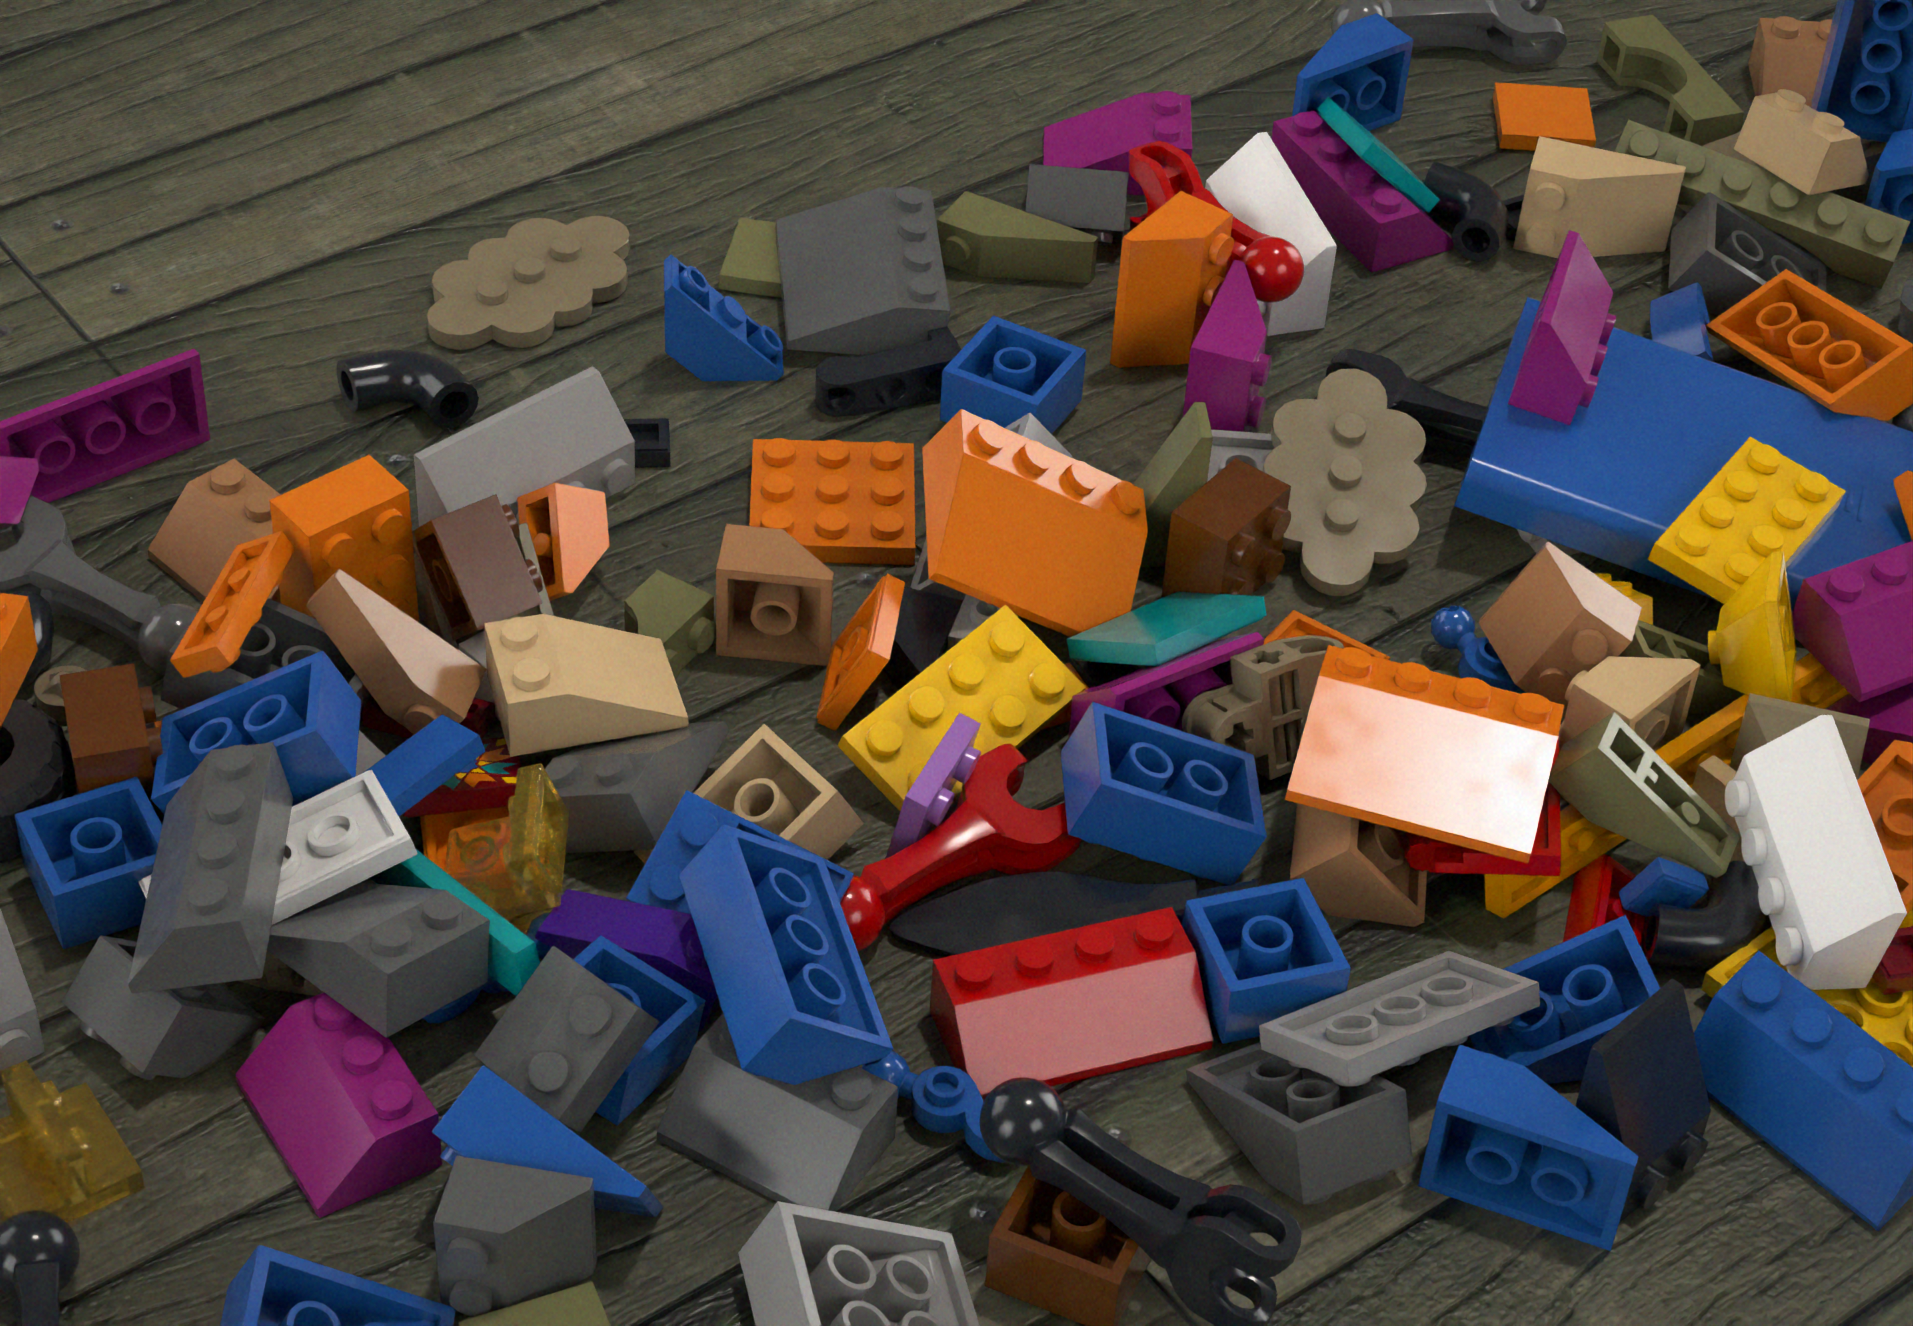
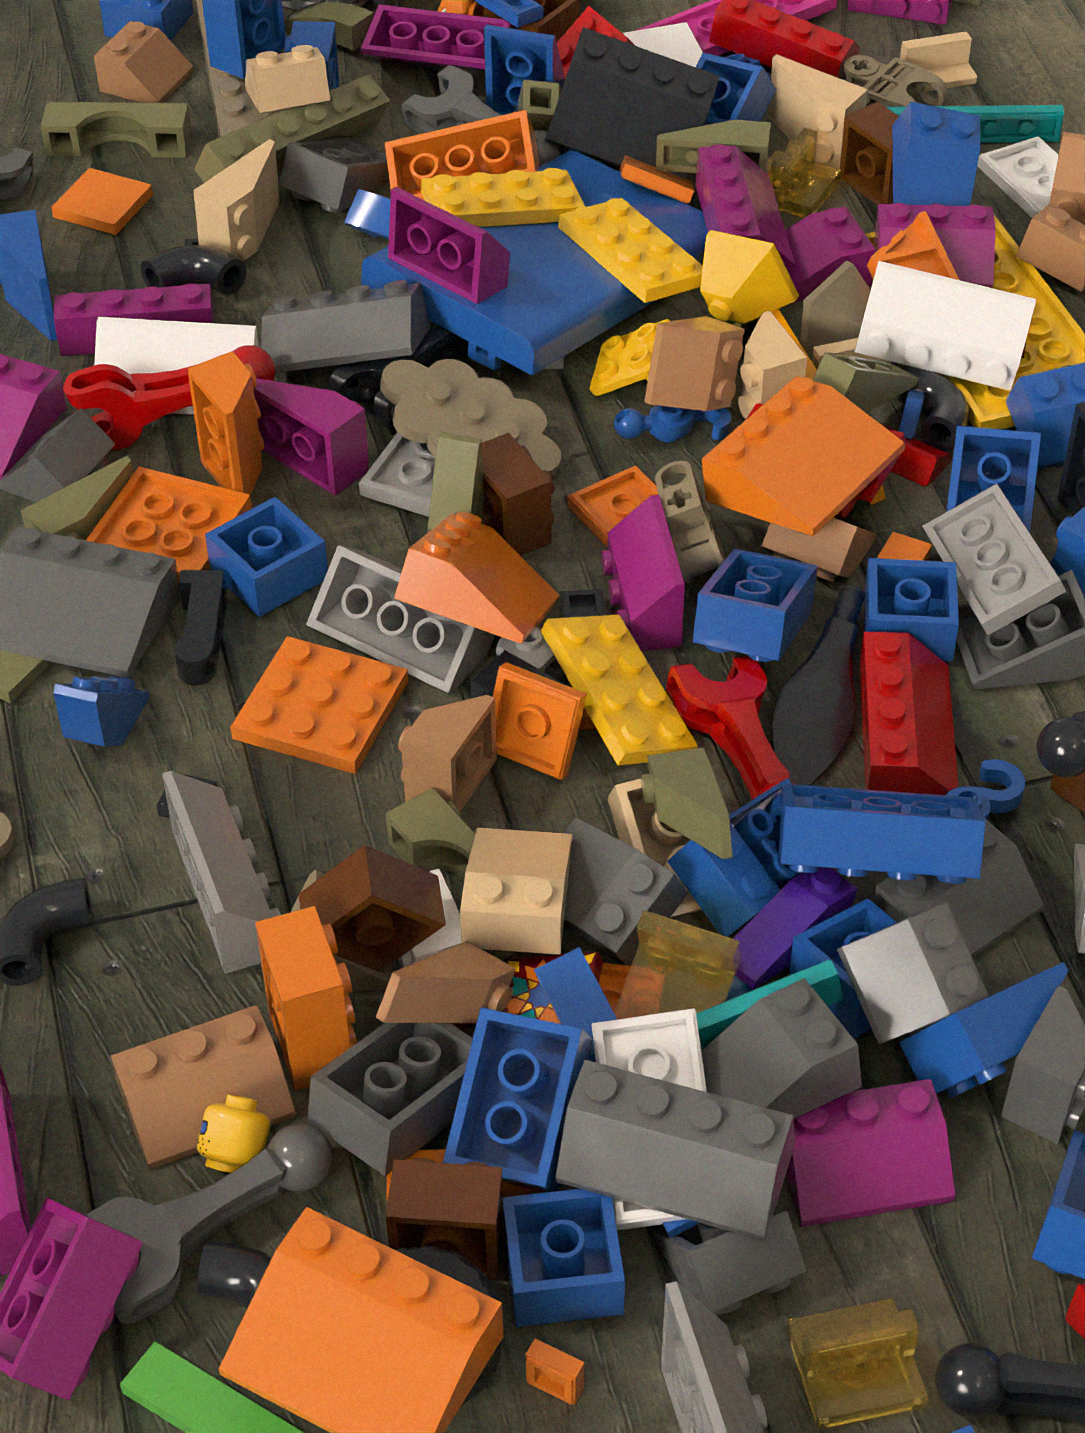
camera: 65 degrees left, 5 degrees up
orange plate [170,531,296,678] -> none
orange slope [517,483,610,601] -> none
medium lavender wing [885,713,981,859] -> none
teal tile [1067,592,1267,666] -> none
teal tile [1317,97,1440,213] -> none
none -> orange plate [86,466,252,584]
none -> yellow head [196,1094,271,1173]
none -> dark grey slope [261,280,430,373]
none -> yellow plate [421,168,585,227]
none -> olive slope [641,747,733,859]
none -> orange tile [877,532,932,561]

